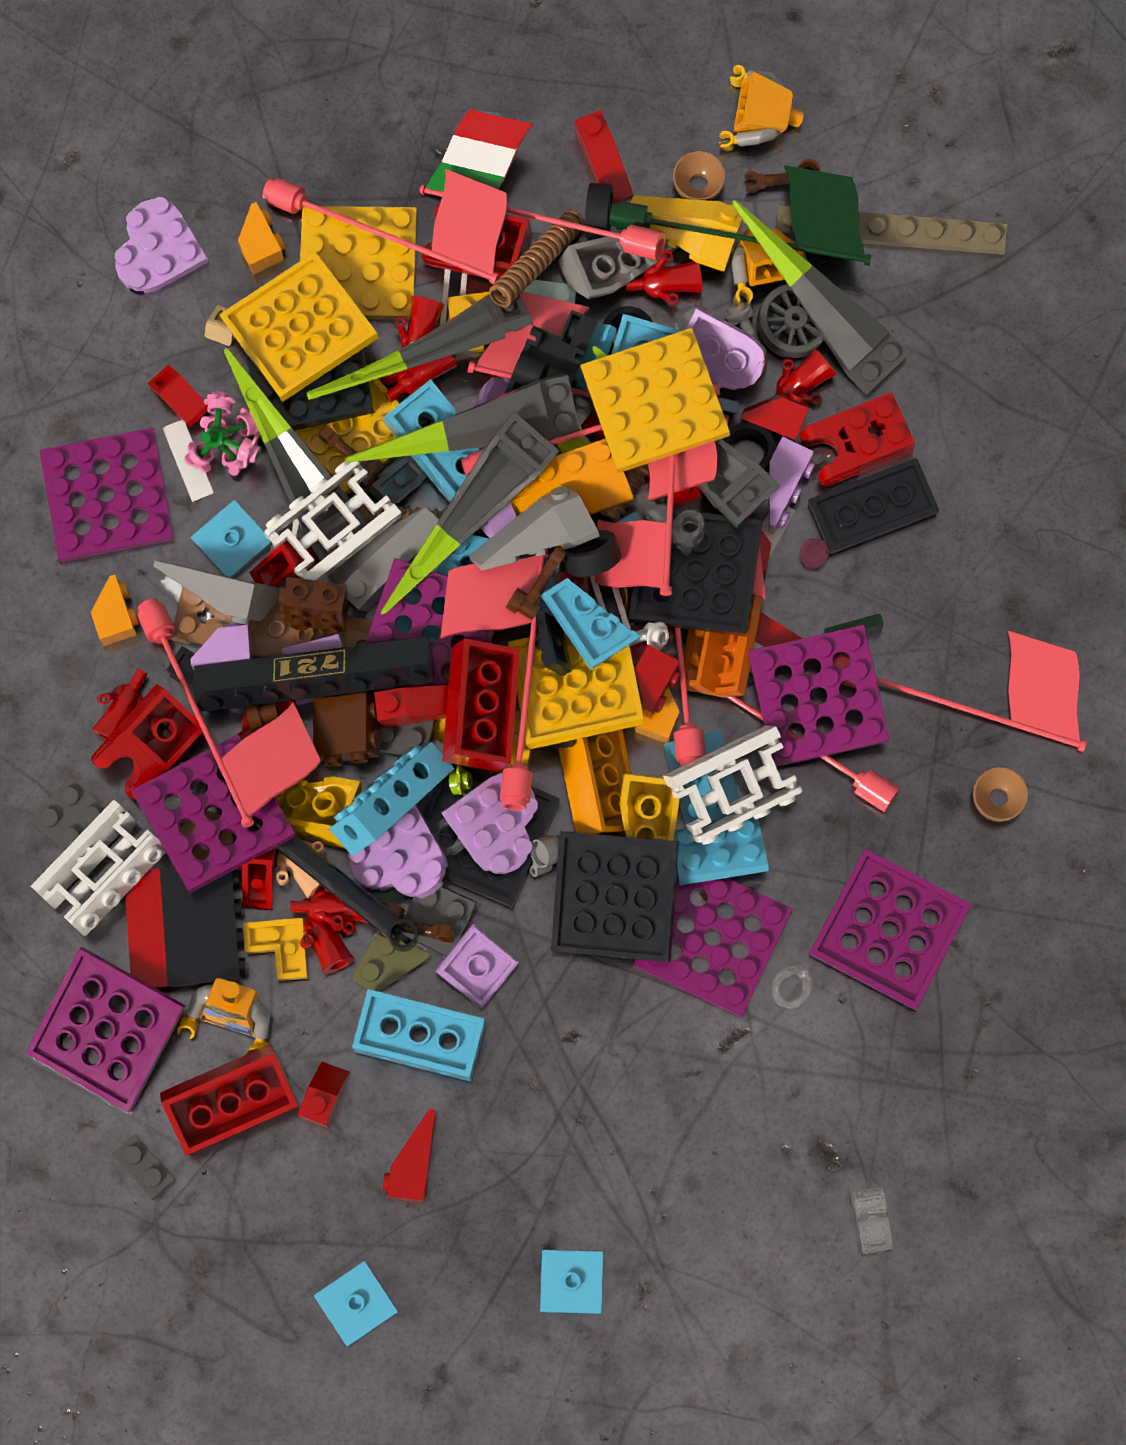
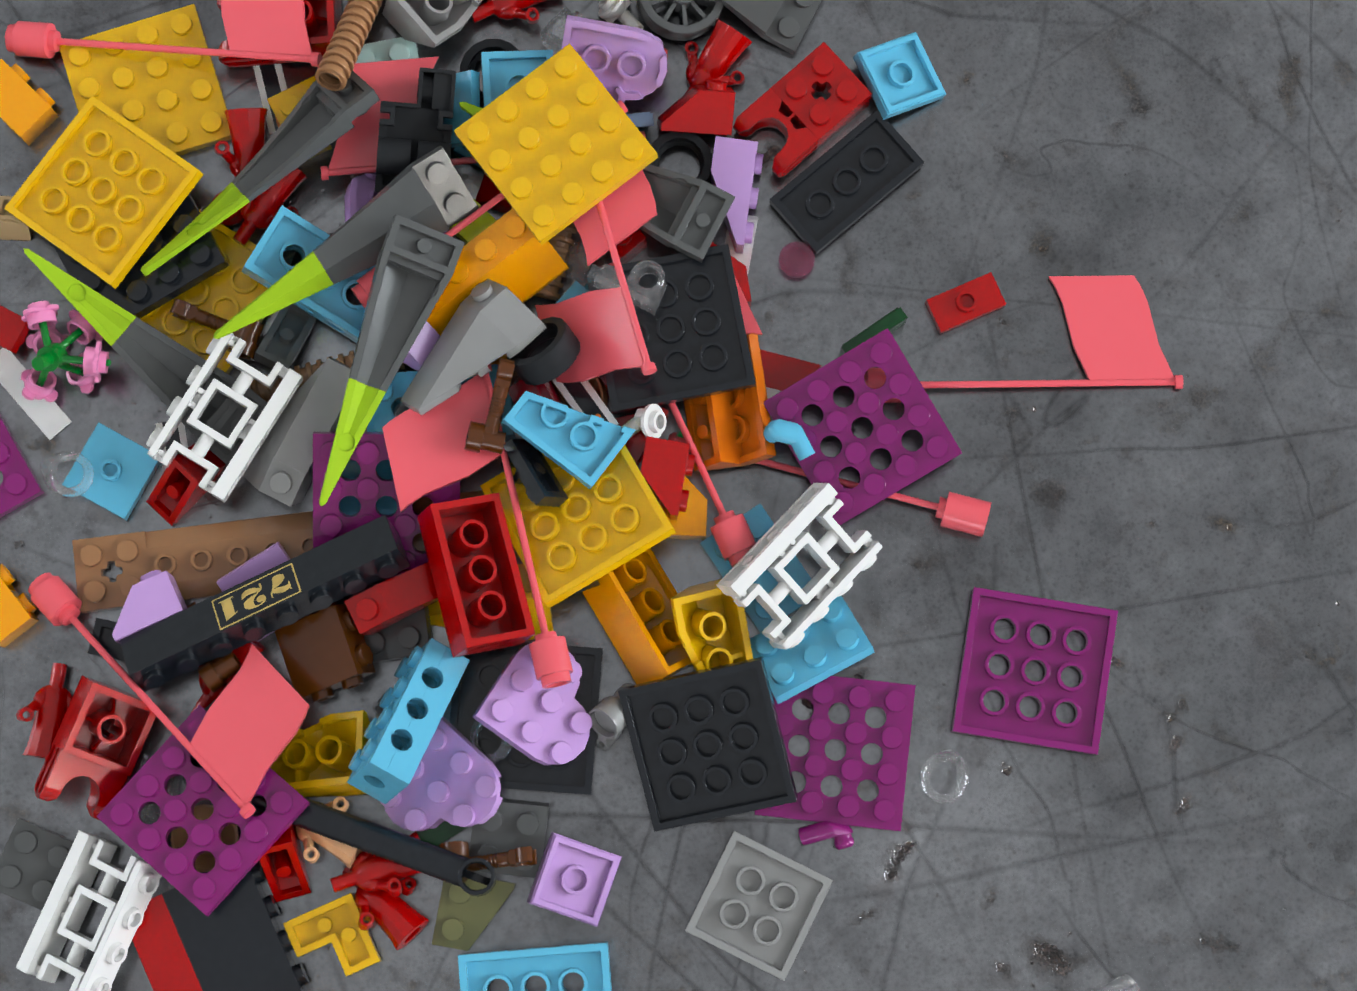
camera: 25 degrees left, 5 degrees up
light grey wedge [153,560,280,625] -> none
reddish brown brick [278,577,349,634] -> none
lime plate [449,765,473,795] -> none
medium nougat piece [973,767,1028,822] -> none
none -> clear piece [40,451,94,497]
none -> light grey plate [685,831,833,981]
none -> medium azure arm [763,419,815,461]
none -> magenta arm [799,821,854,850]
none -> medium azure plate [853,32,946,120]
none -> red plate [925,272,1006,334]

